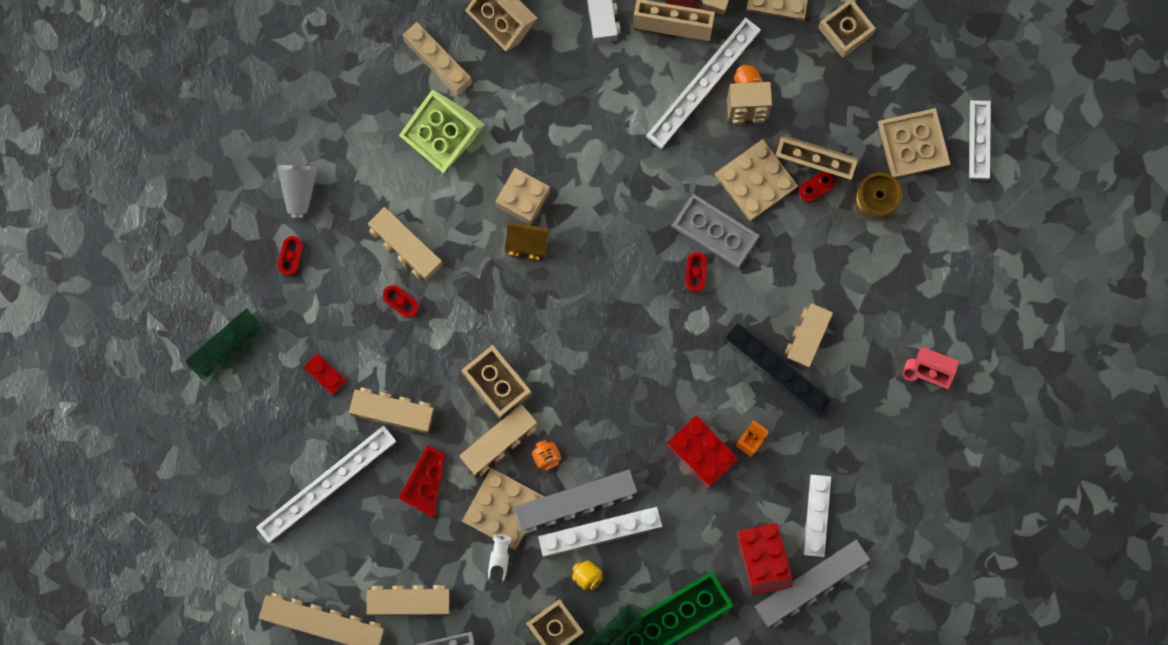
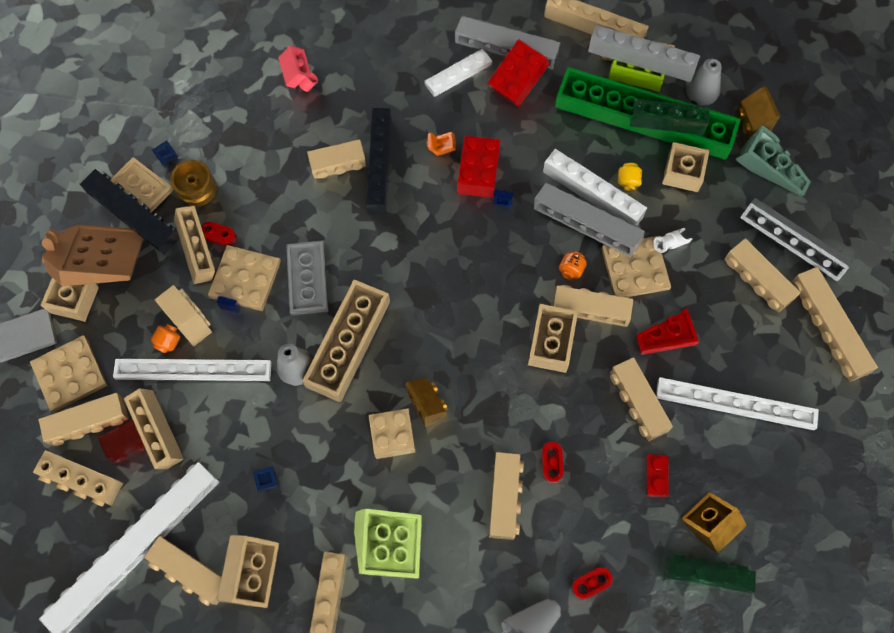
camera: 125 degrees left, 10 degrees down
red plate [685,252,707,293] -> none
white plate [969,100,991,180] -> none
none -> medium nougat hinge [42,224,144,286]
none -> black brick [79,169,179,255]
none -> dark blue plate [152,141,178,166]
none -> clear blue tile [216,296,241,314]
none -> dark blue plate [253,466,279,492]
none -> light grey cone [276,344,313,386]
none -> tan brick [302,280,390,403]
none -> clear blue tile [494,189,513,207]
none -> pearl gold slope [681,492,747,553]

